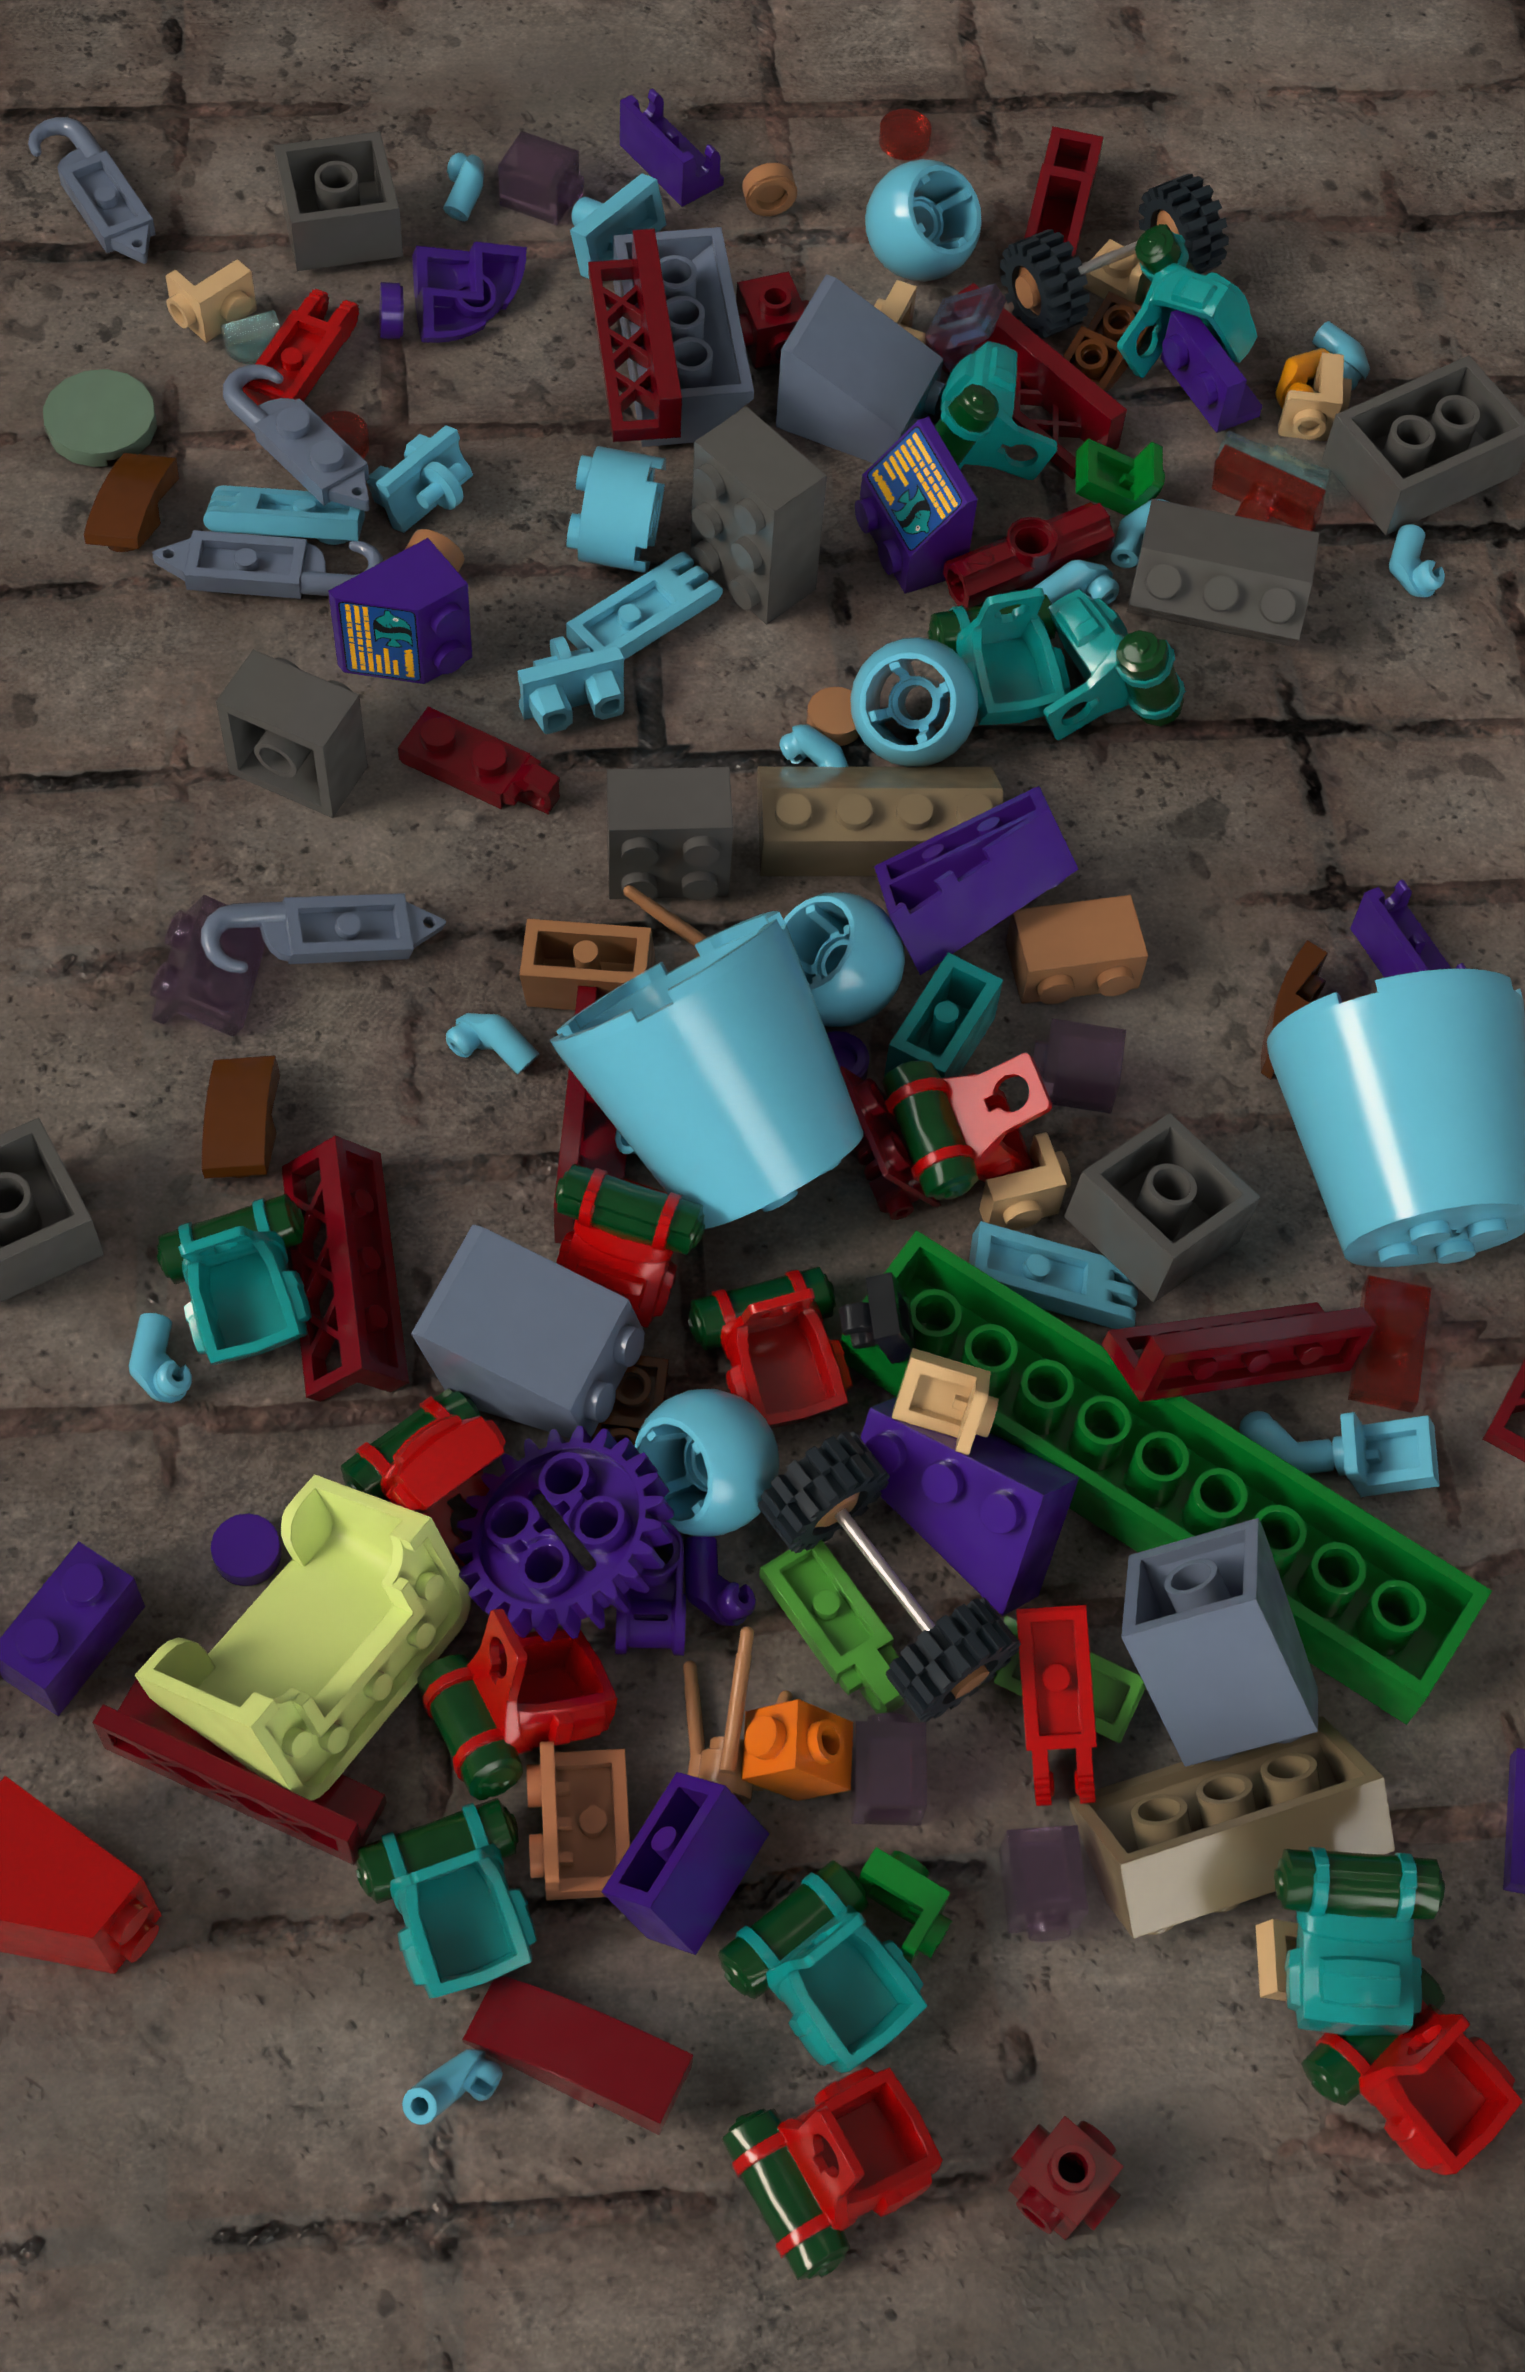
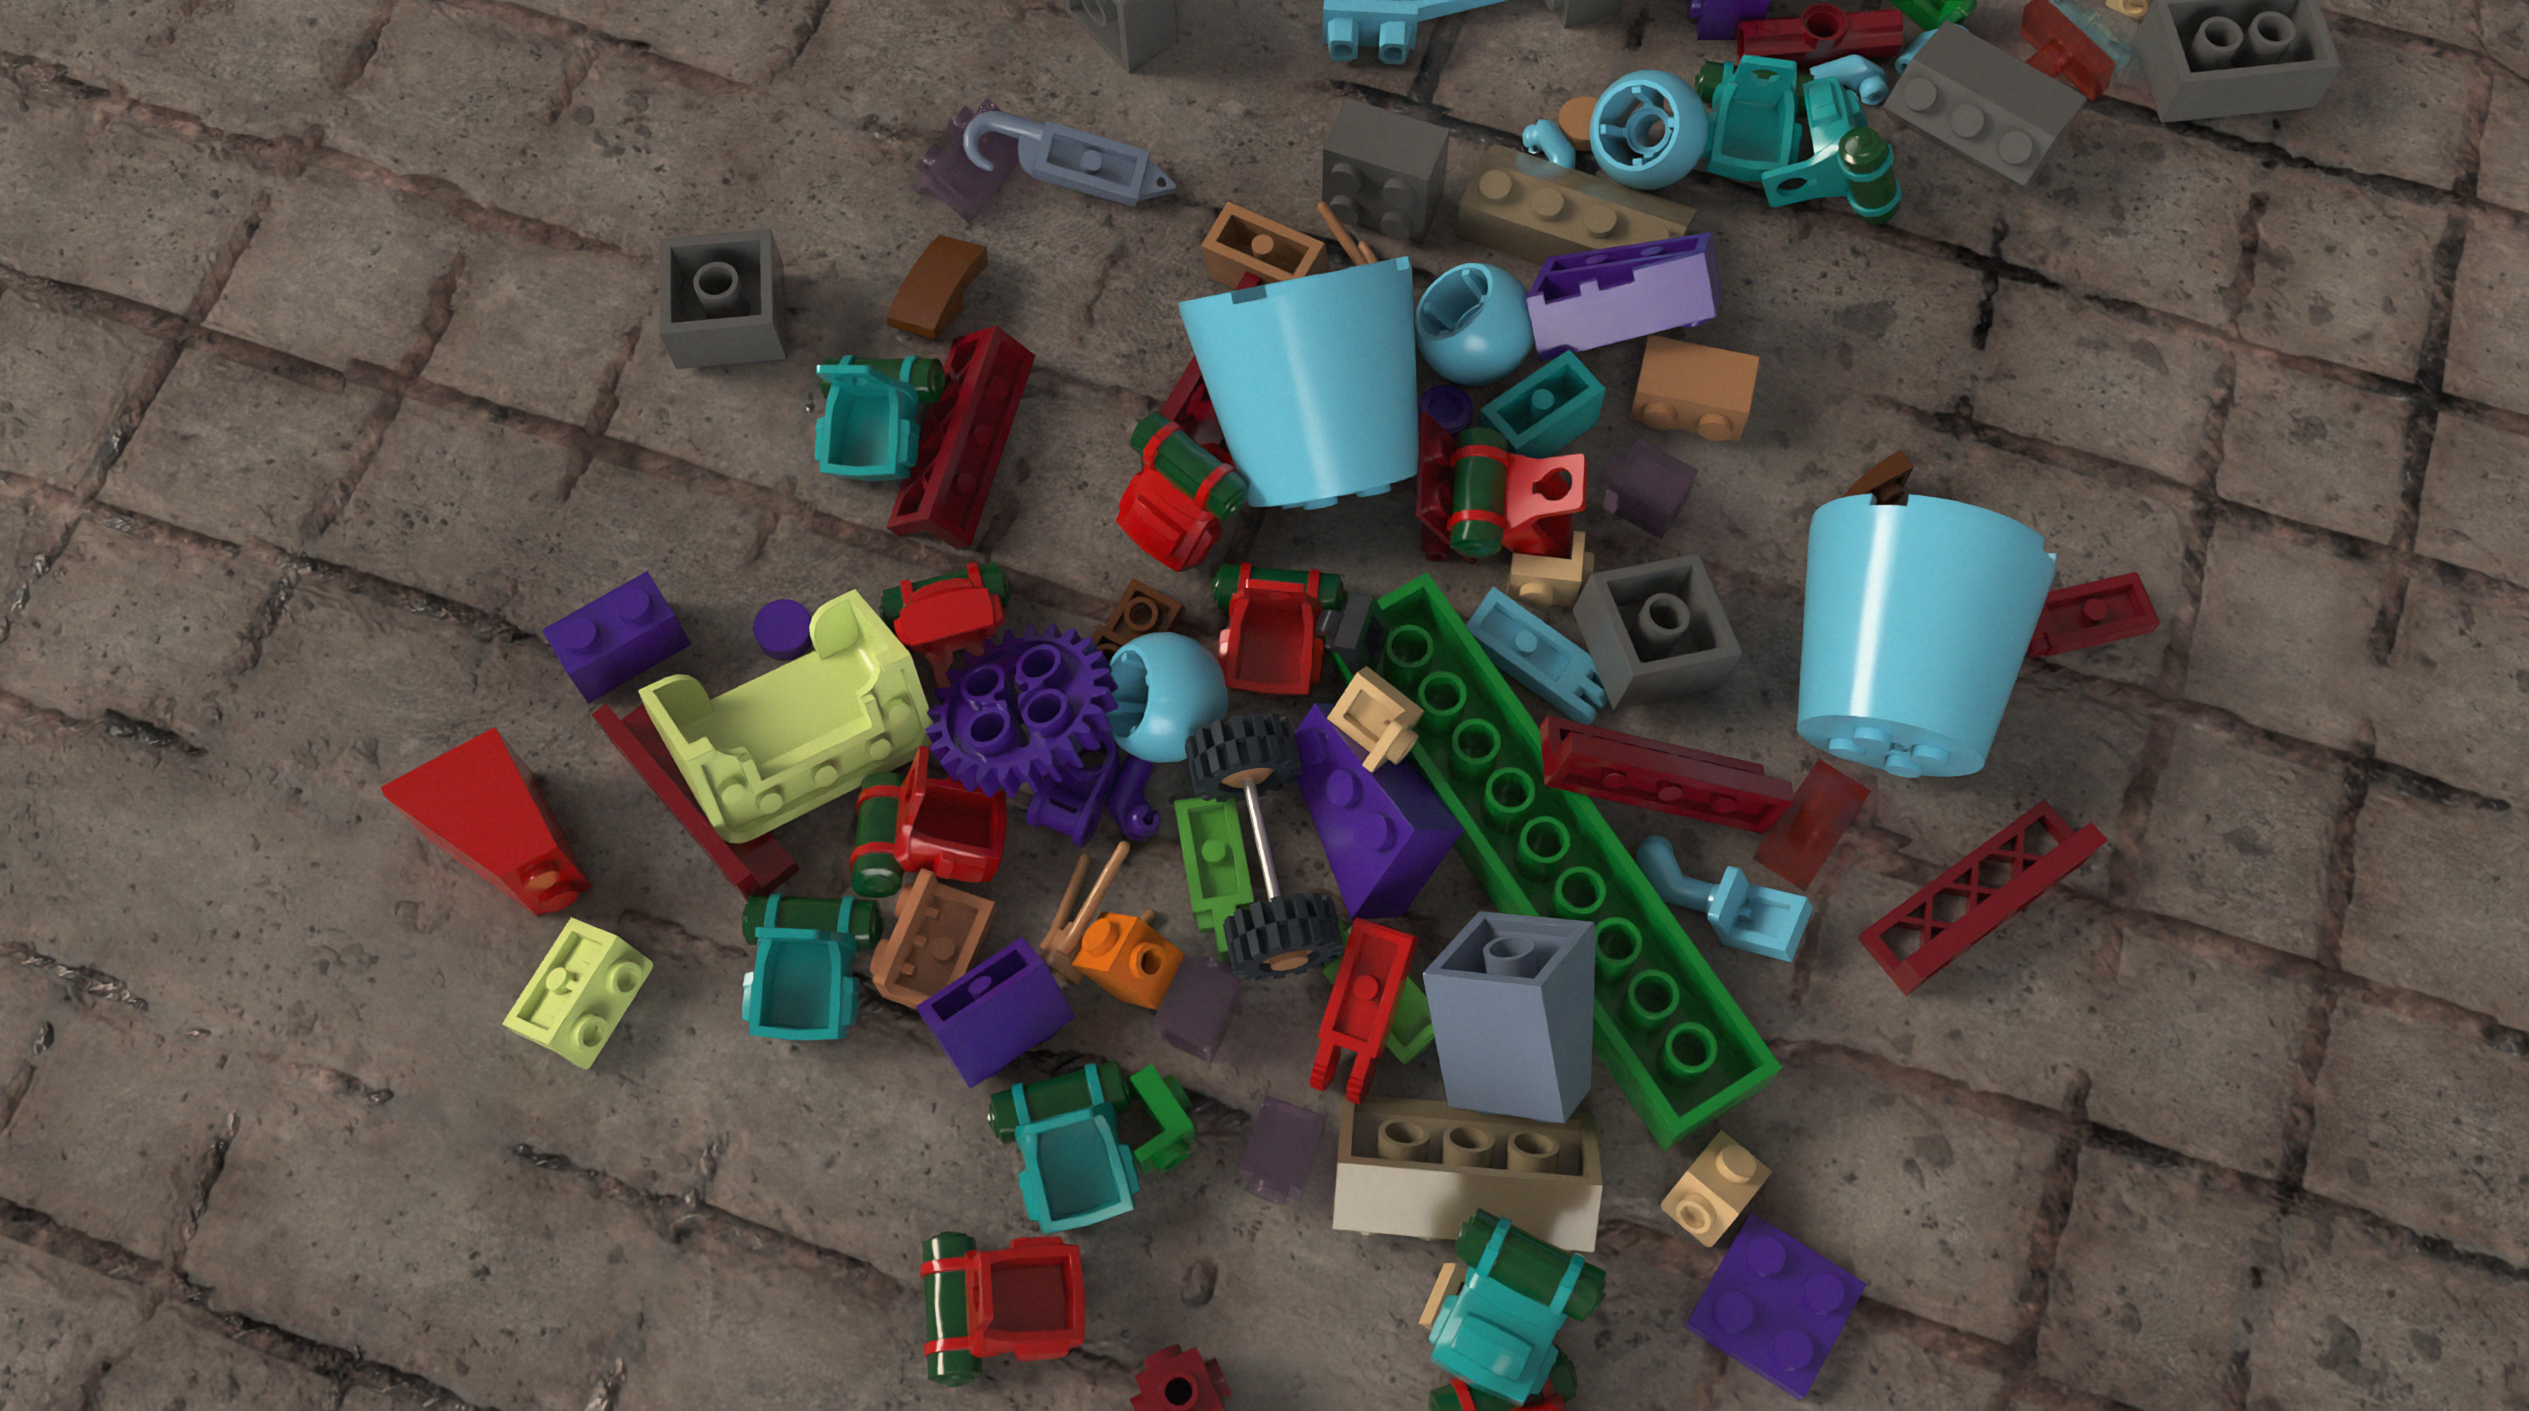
camera: 30 degrees right, 5 degrees up
medium azure arm [129,1313,192,1403] -> none
dark red hinge [398,706,560,815] -> none
medium azure arm [402,2049,503,2125] -> none
sand blue slope [411,1224,645,1439] -> none
medium azure arm [446,1013,540,1075] -> none
dark red slope [462,1975,693,2135] -> none
dark purple hinge [1350,879,1467,978] -> none
medium azure arm [1389,524,1445,598] -> none
none -> yellowish green bracket [502,917,653,1070]
none -> tan bracket [1661,1130,1772,1247]

